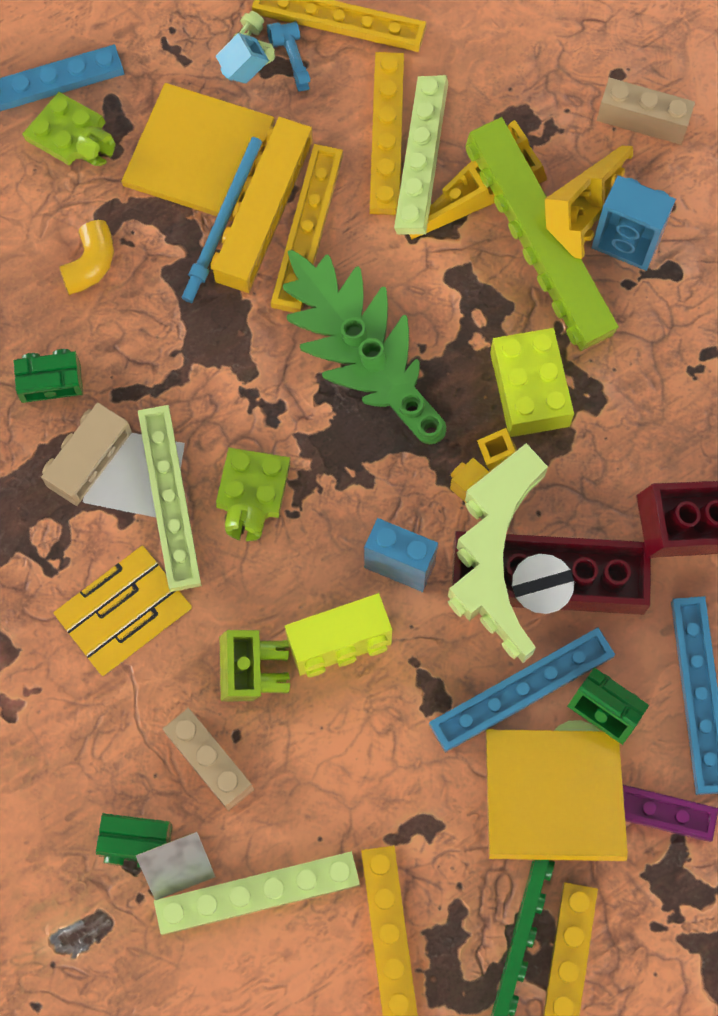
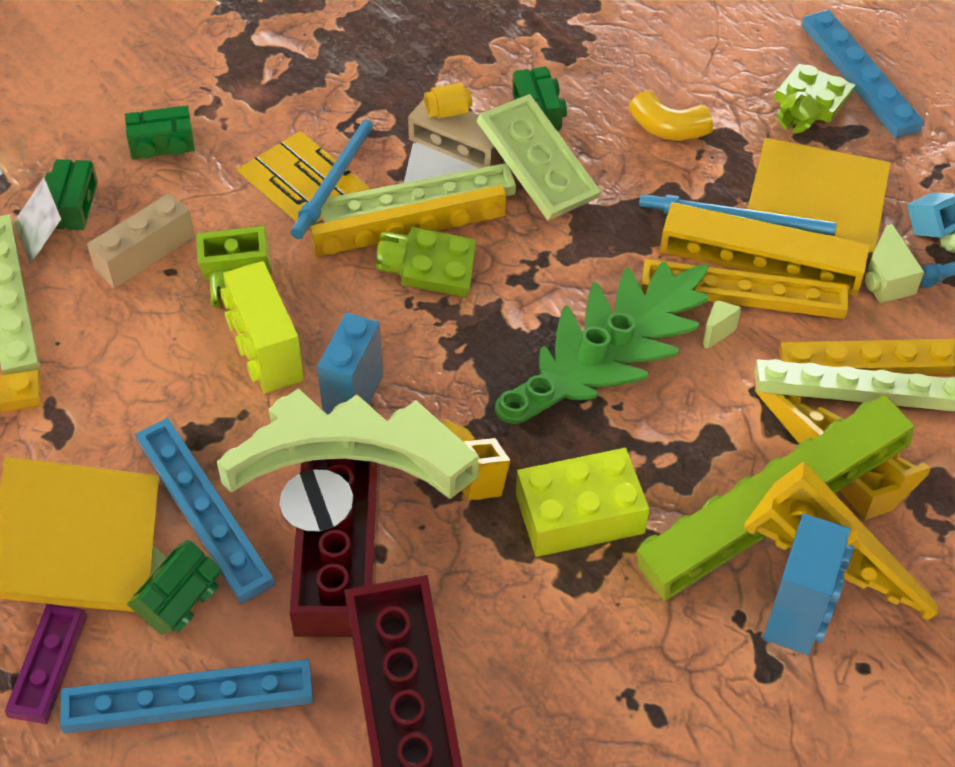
camera: 85 degrees right, 20 degrees down
none -> green brick [125,105,195,159]
none -> dark azure bar [291,120,373,239]
none -> yellow plate [310,185,506,257]
none -> yellow brick [424,82,473,119]
none -> yellowish green plate [476,94,601,221]
none -> yellowish green slope [702,300,741,349]
none -> yellowish green slope [865,224,924,303]

